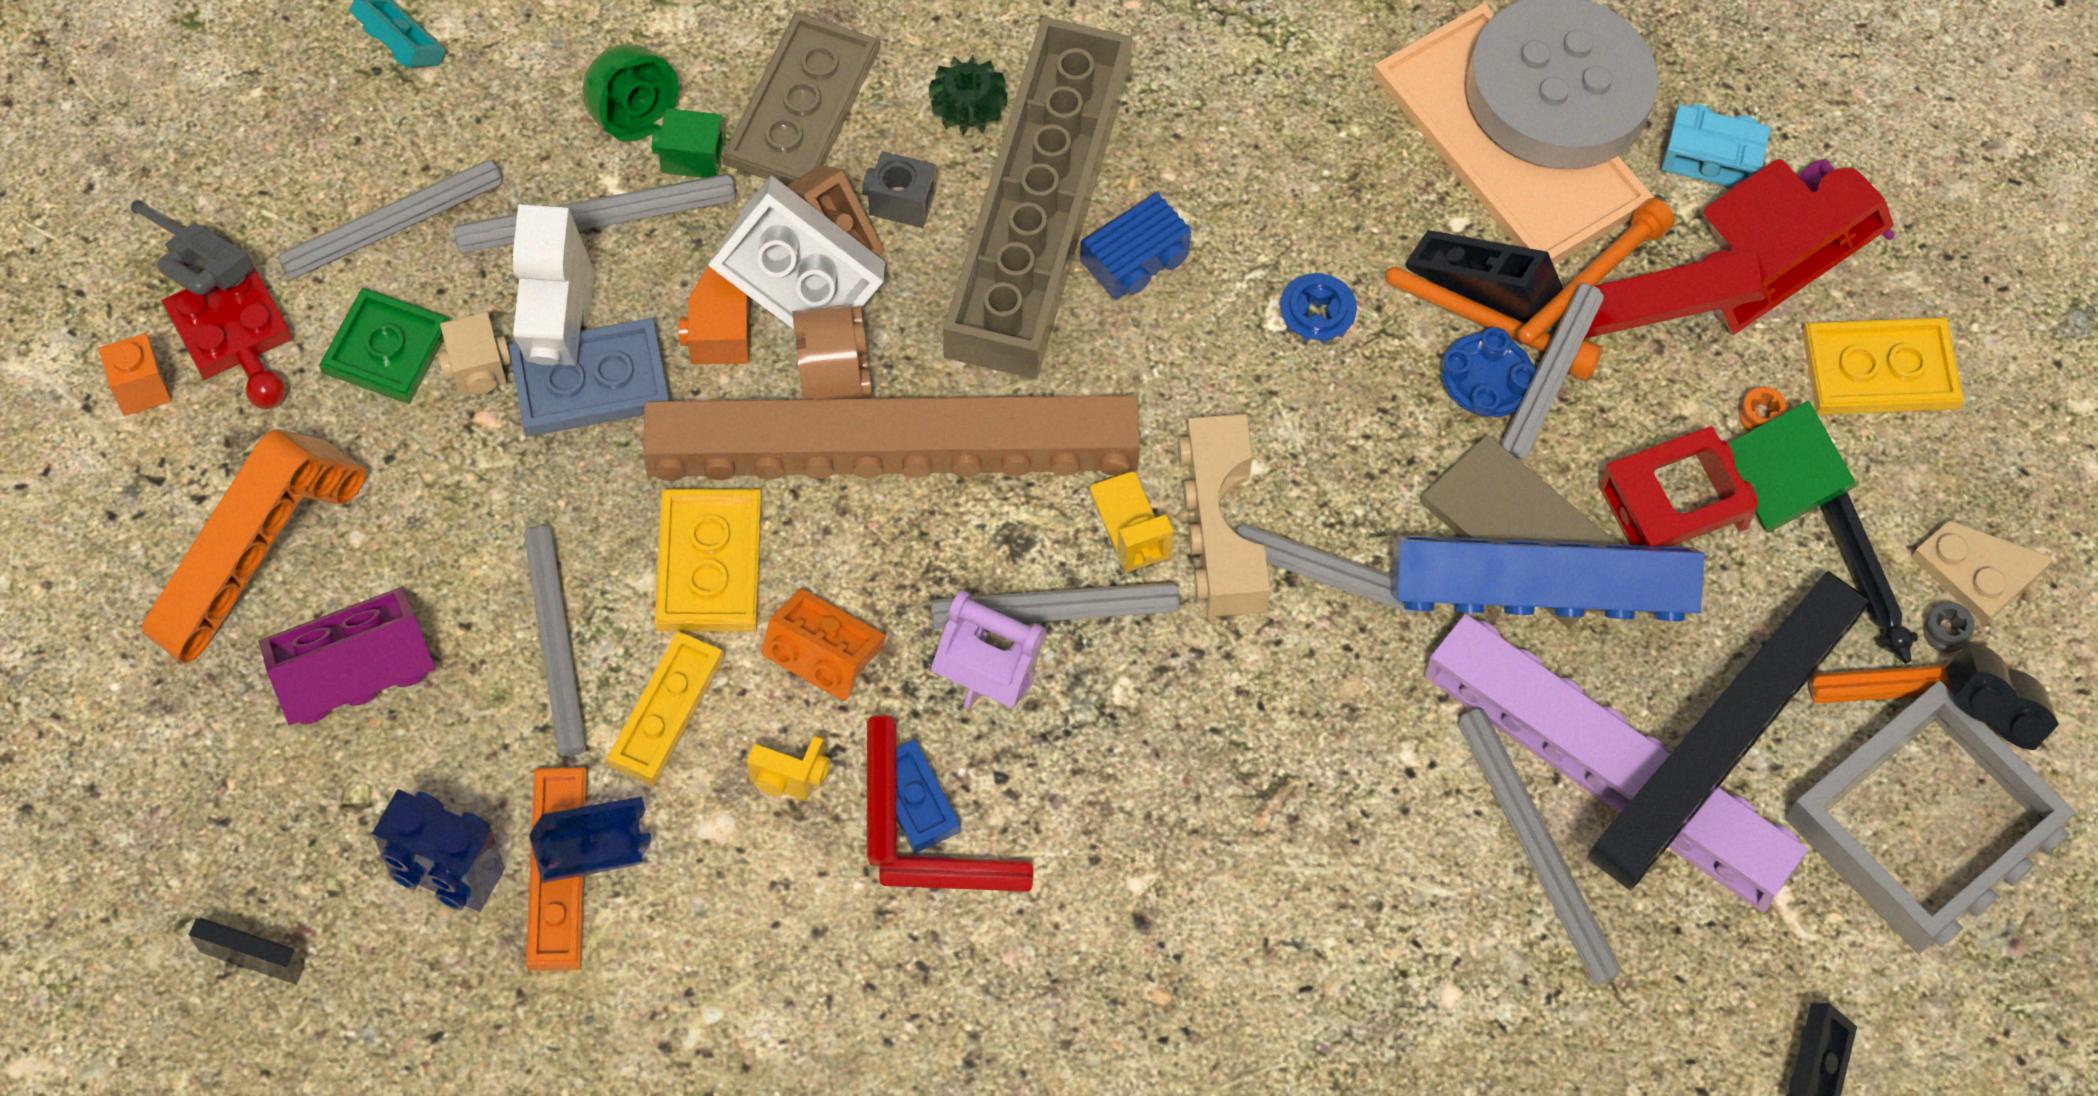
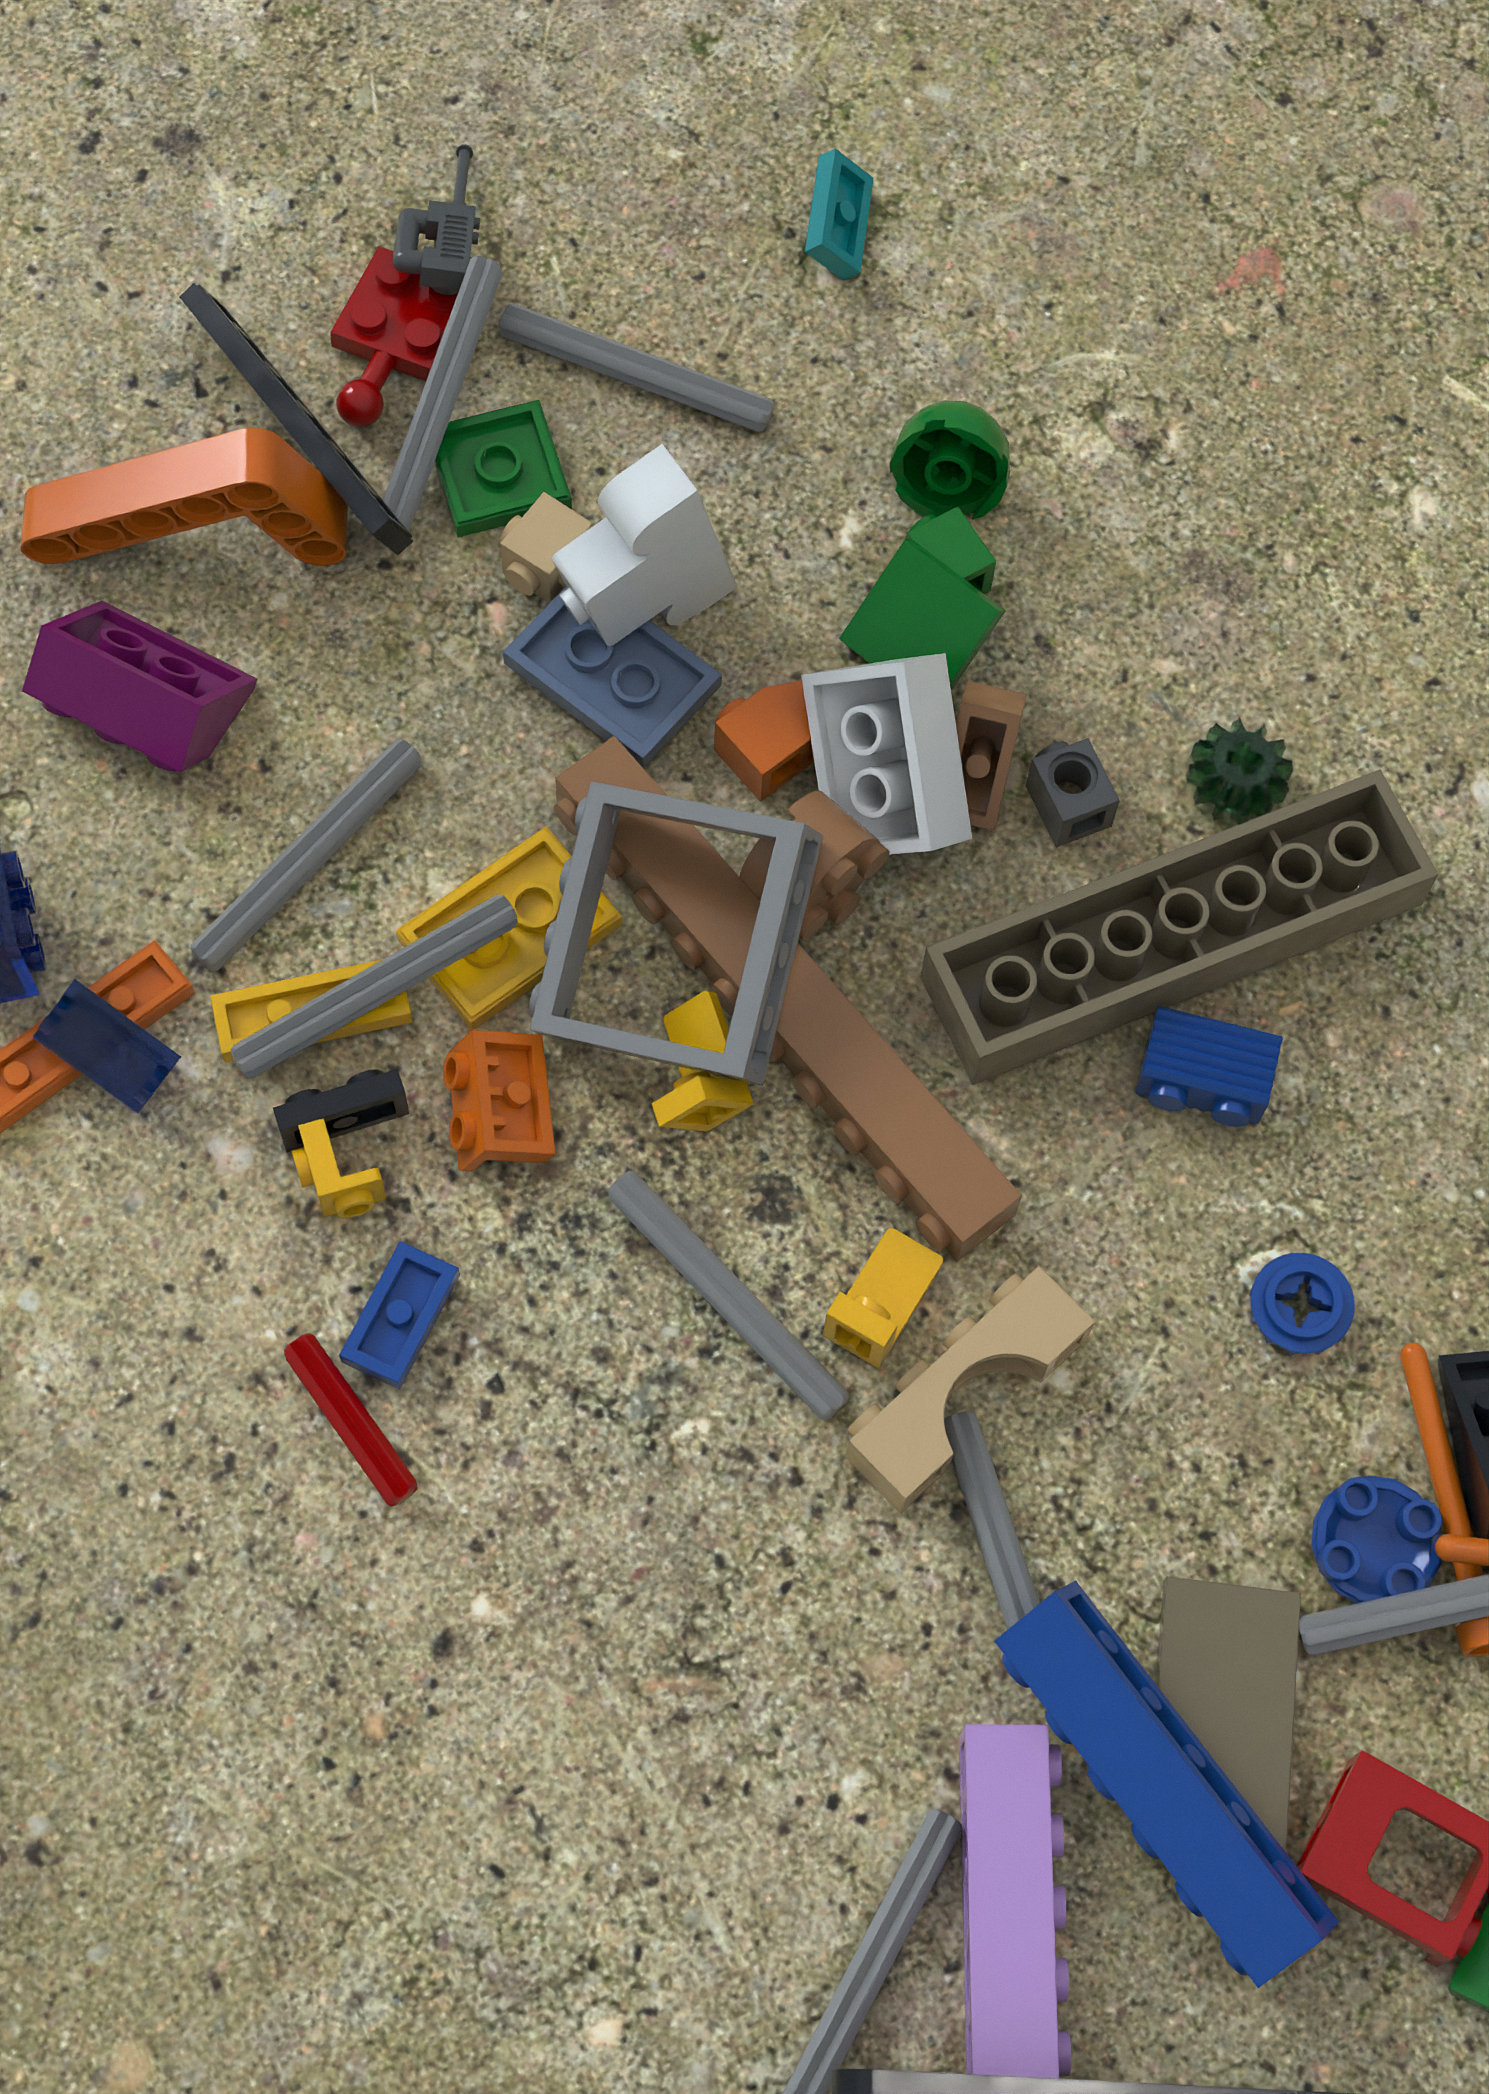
camera: 50 degrees right, 5 degrees up
orange brick [98,333,171,416] -> none
light grey axle [454,174,736,253] -> none
dark tan tile [722,12,880,186] -> none
red axle [867,715,896,866] -> none
lavender piece [930,590,1047,709] -> none
none -> black tile [179,283,413,555]
none -> light grey axle [231,894,518,1079]
none -> black plate [273,1069,409,1153]
none -> light grey axle [383,256,502,531]
none -> light grey window [529,781,823,1086]
none -> yellow bracket [651,991,754,1132]
none -> green tile [839,539,1006,690]

